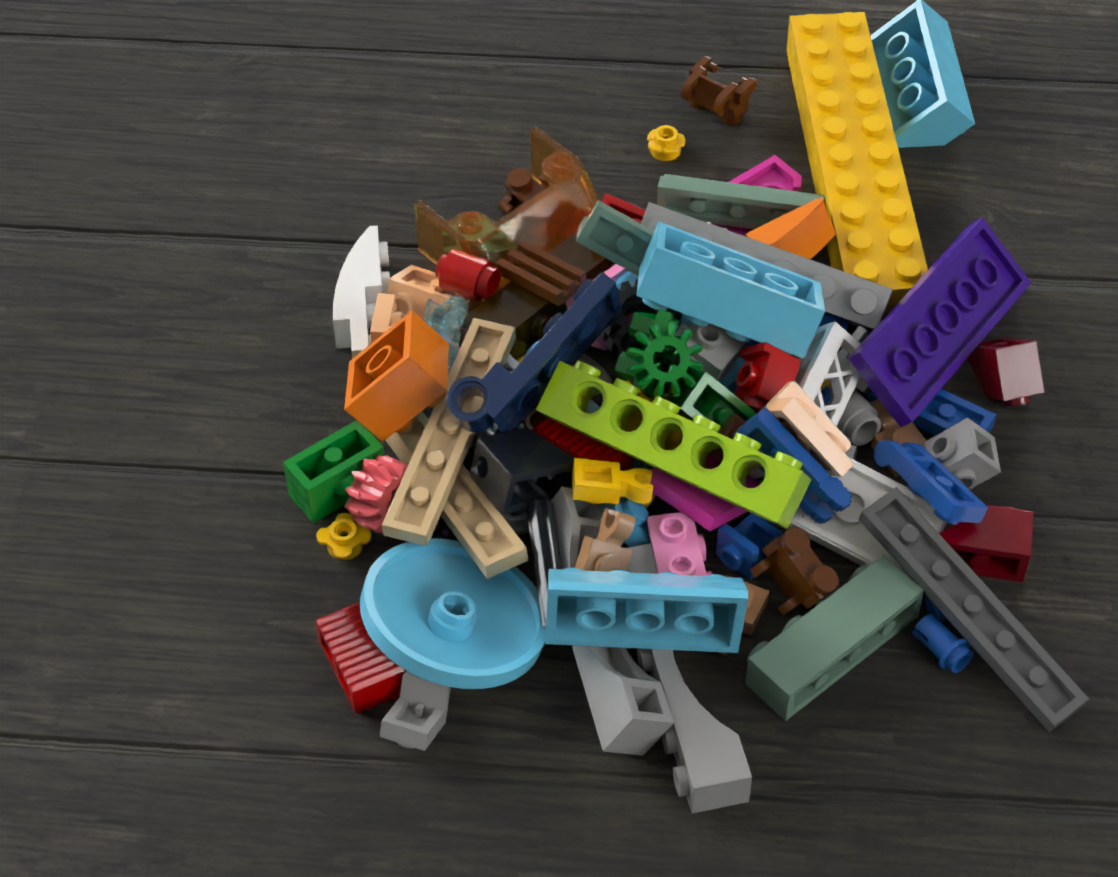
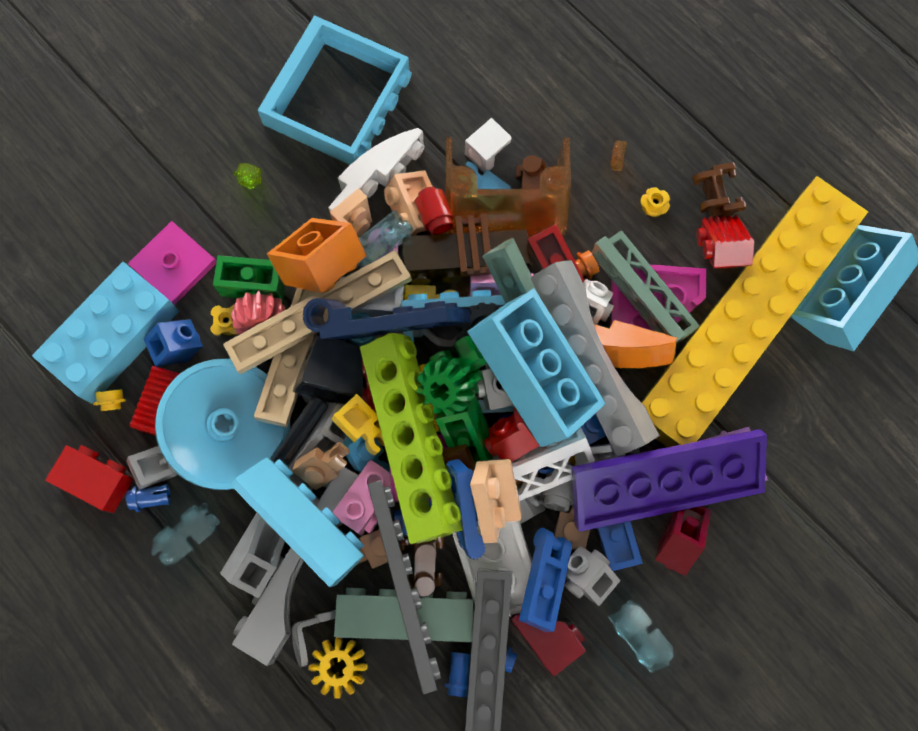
camera: 40 degrees right, 25 degrees up
none -> medium azure brick [32,262,179,404]
none -> red brick [45,445,134,513]
none -> yellow plate [93,389,126,411]
none -> blue pin [126,484,171,512]
none -> dark pink plate [128,221,217,305]
none -> blue brick [144,319,203,367]
none -> clear light blue hinge [151,502,220,566]
none -> clear neon green plate [233,163,262,188]
none -> medium azure window [257,15,412,165]
none -> light grey piece [291,610,336,668]
none -> yellow gear [309,637,368,698]
none -> dark grey plate [368,480,441,694]
none -> white panel [465,118,511,173]
none -> clear light blue hinge [608,600,675,672]
none -> clear orange tile [610,140,628,172]
none -> red brick [696,214,754,269]

